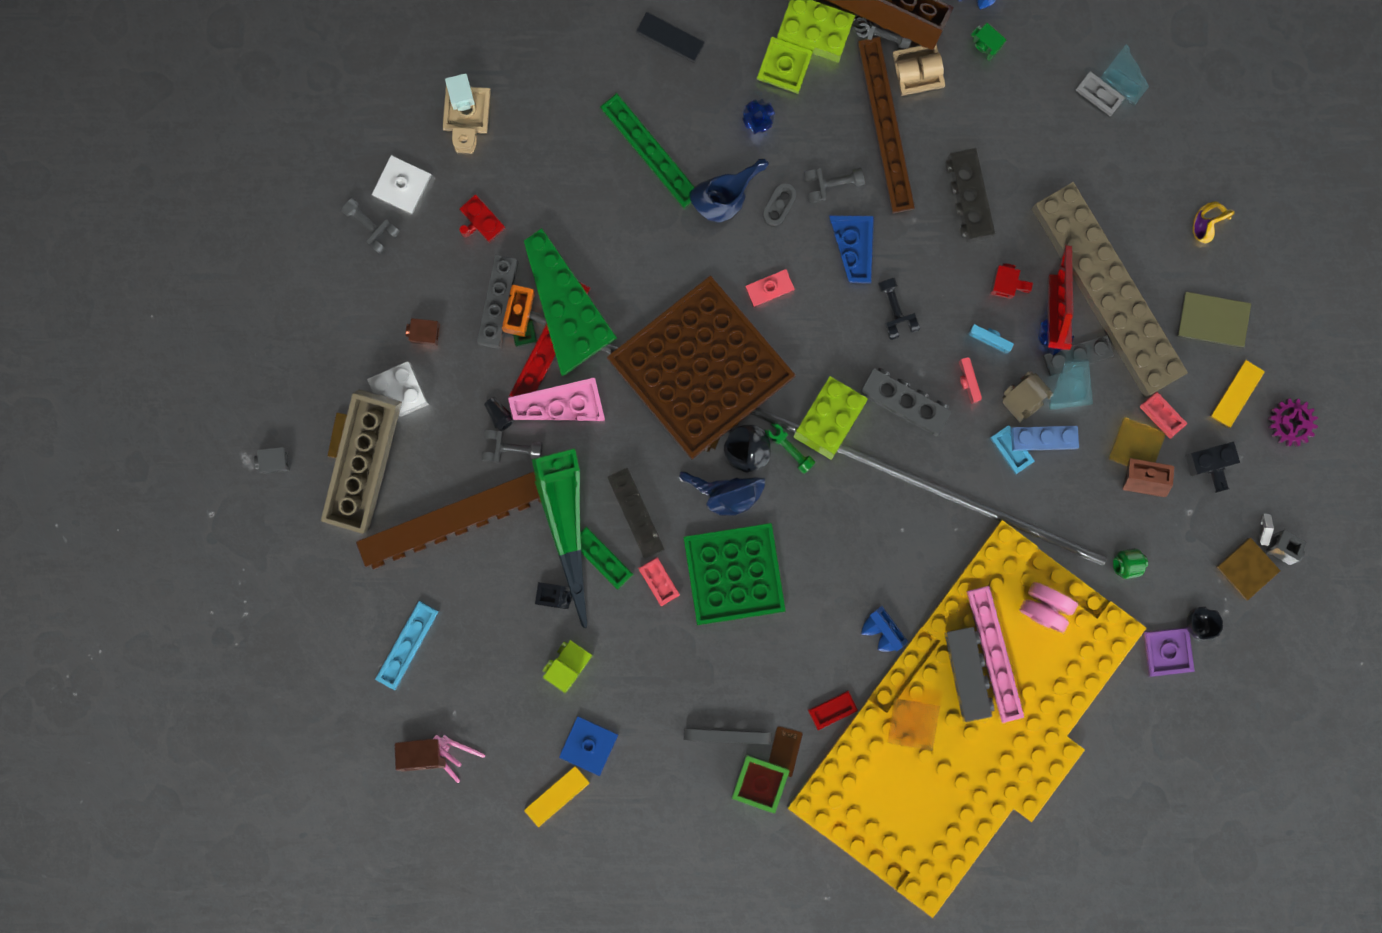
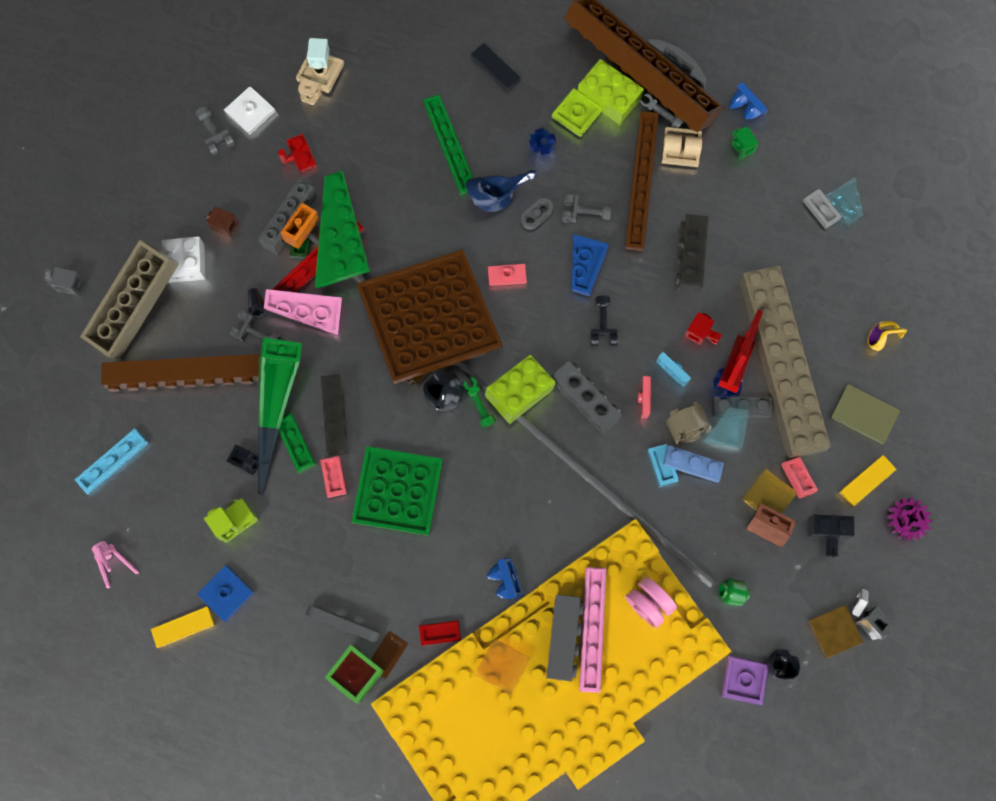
camera: 25 degrees right, 10 degrees down
copper panel [395,739,446,772] -> none
dark blue hat [679,471,765,516] -> none

